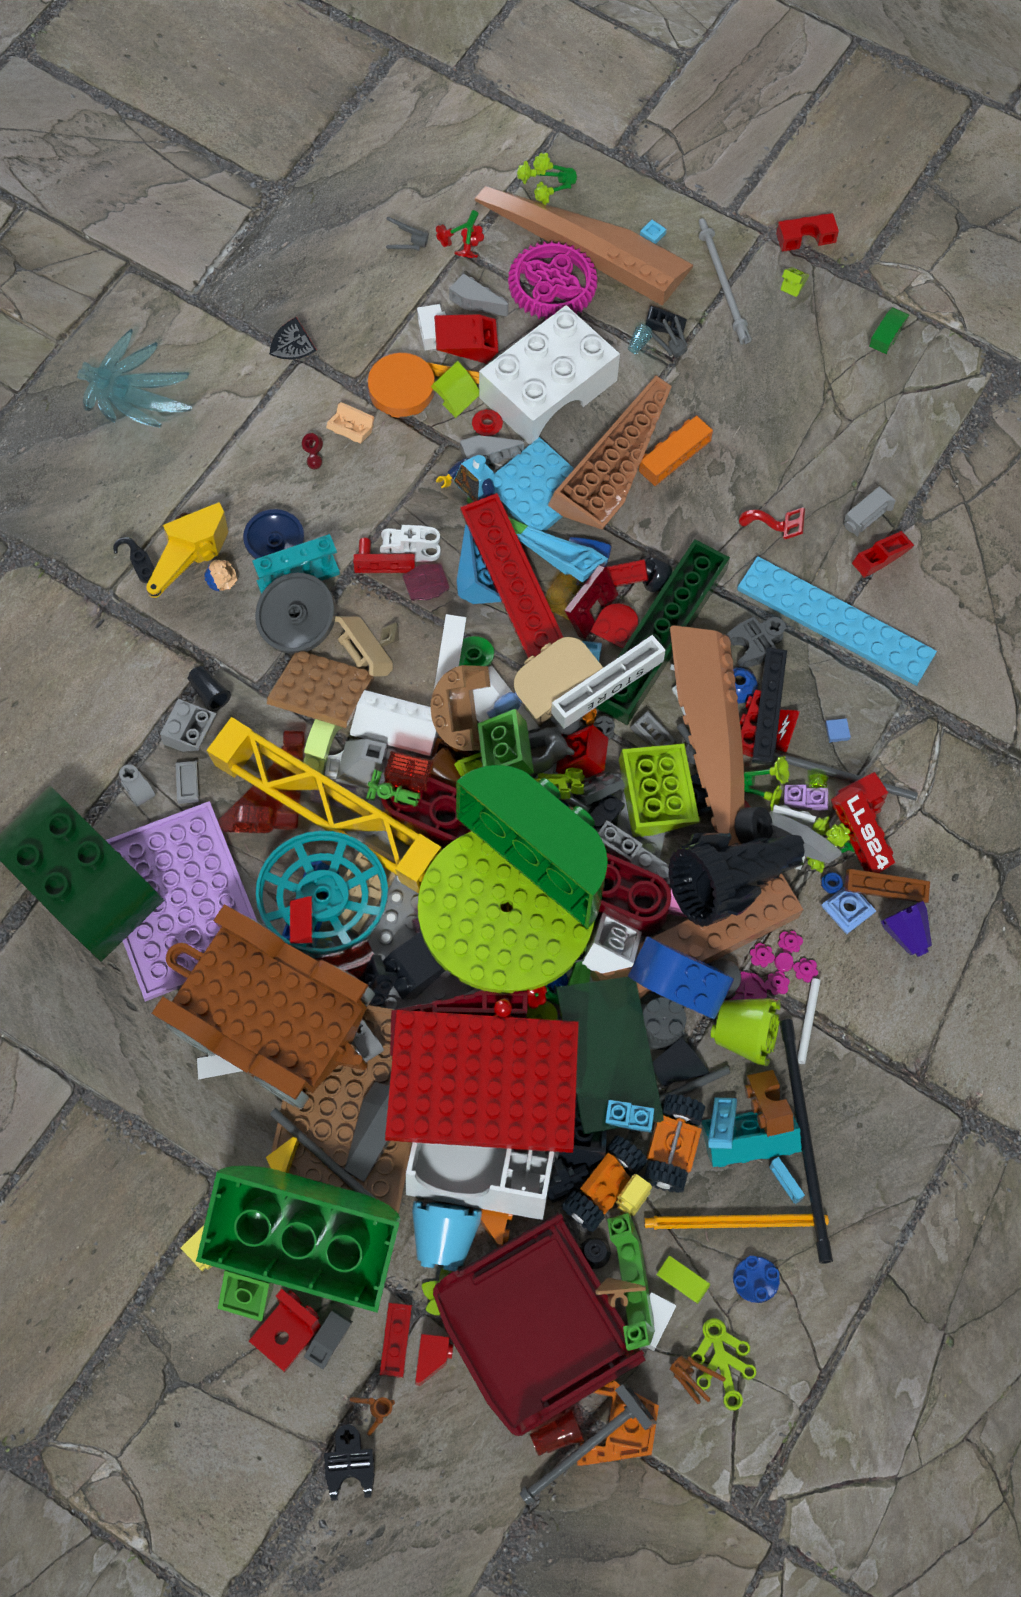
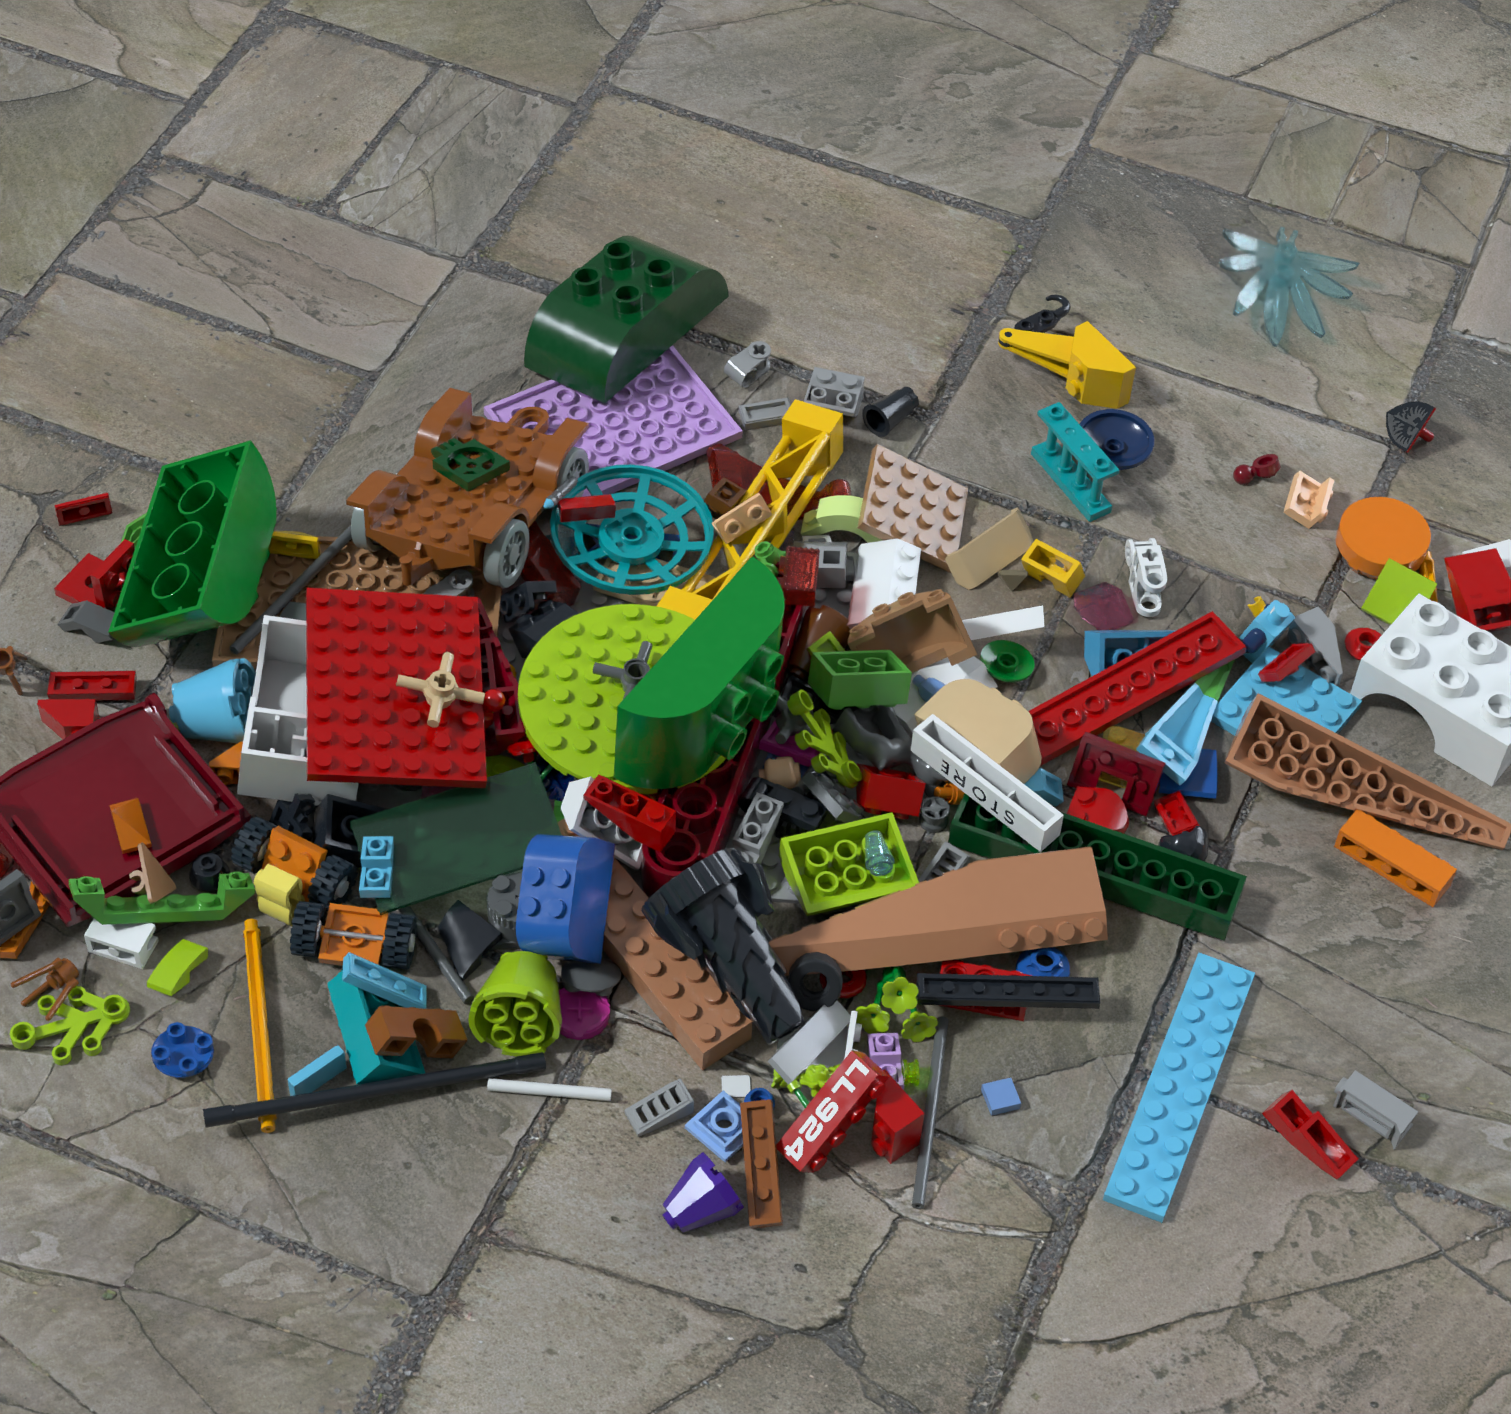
camera: 80 degrees right, 15 degrees down
light nougat piece [205,559,238,591] -> none
dark grey dish [255,573,336,654] -> none
red piece [353,538,415,573] -> none
dark grey piece [726,616,785,669] -> none
red piece [739,507,805,540] -> none
dark pink plant [750,931,818,995] -> none
red slope [775,710,800,753] -> none
none -> red slope [55,493,113,526]
none -> orange slope [109,798,152,854]
none -> tan bar [396,652,485,727]
none -> dark green piece [431,438,510,492]
none -> dark grey piece [543,476,578,509]
none -> red slope [583,774,676,852]
none -> dark grey bar [593,641,653,699]
none -> light grey slope [624,1078,694,1137]
none -> reddish brown slope [704,477,746,519]
none -> light nougat bracket [711,493,772,544]
none -> white sticker [721,1075,751,1097]
none -> clear light blue cone [865,831,894,876]
none -> yellow brick [1021,539,1085,598]
none -> red plate [1258,643,1316,682]

